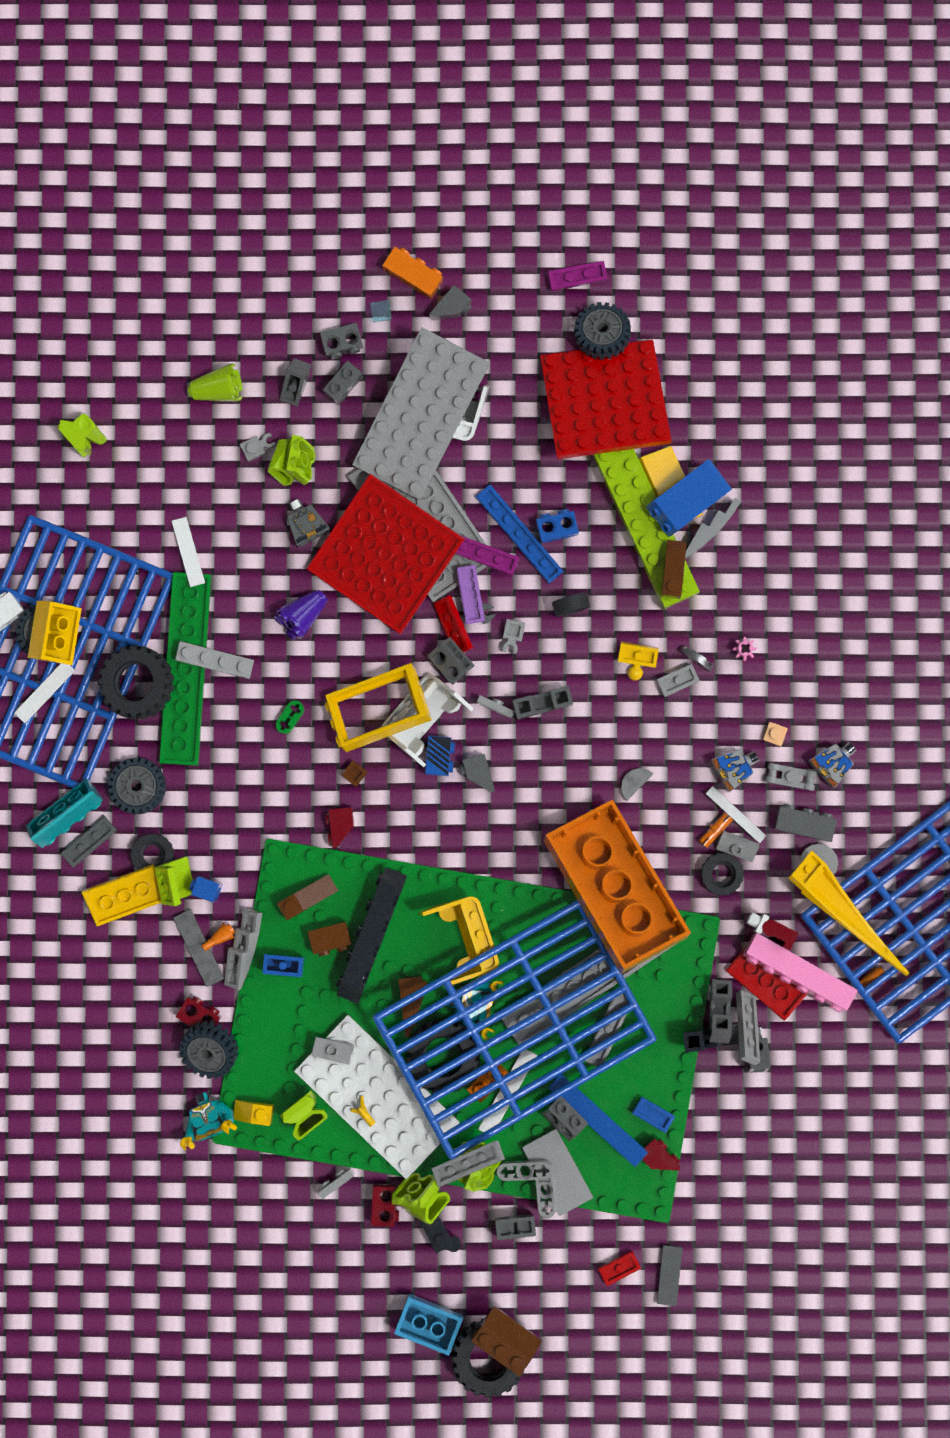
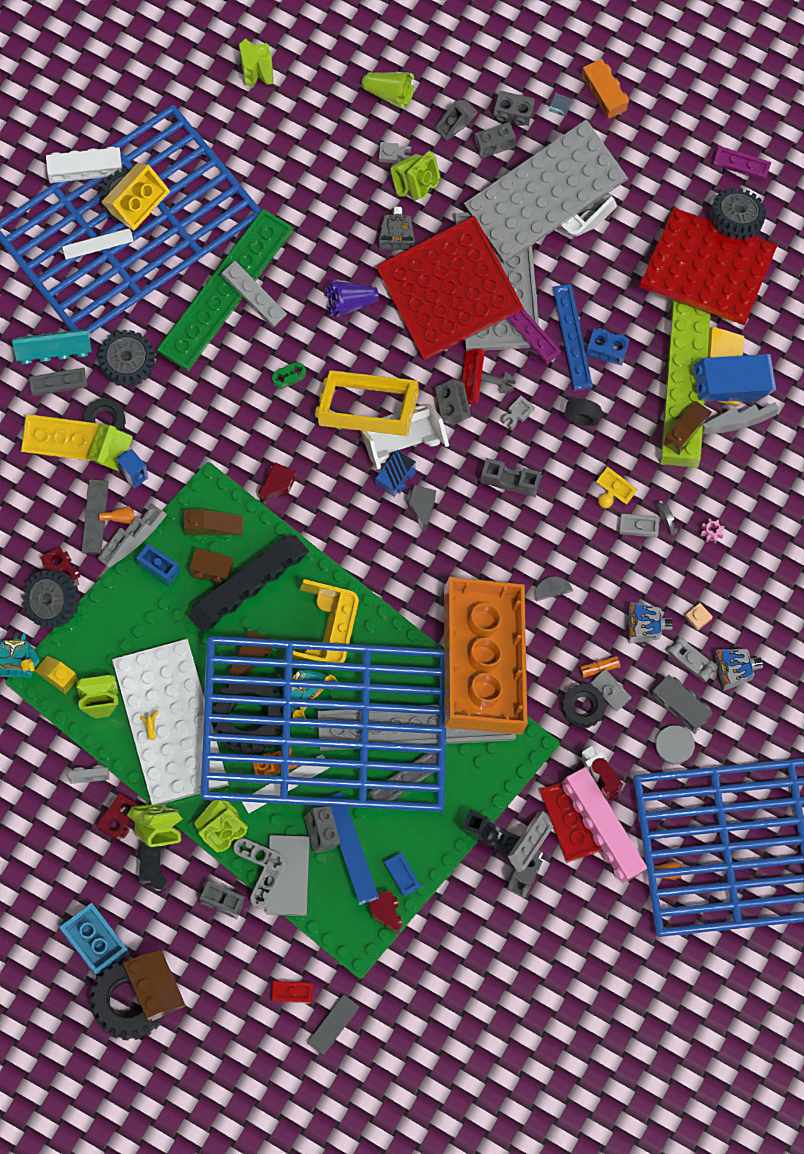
camera: 25 degrees right, 15 degrees down
black tyre [98,645,175,720] -> none
white sticker [172,517,205,587] -> none
light grey plate [312,1037,354,1065] -> none
reddish brown plate [341,760,368,787] -> none
dark grey slope [430,285,472,320] -> none
light grey plate [432,1141,505,1187] -> none
medium lavender plate [456,565,485,625] -> none
light grey plate [477,696,515,719] -> none
white sticker [706,786,766,843] -> none
dark grey arch [709,979,732,1044] -> none
yellow plate [788,851,909,976] -> none

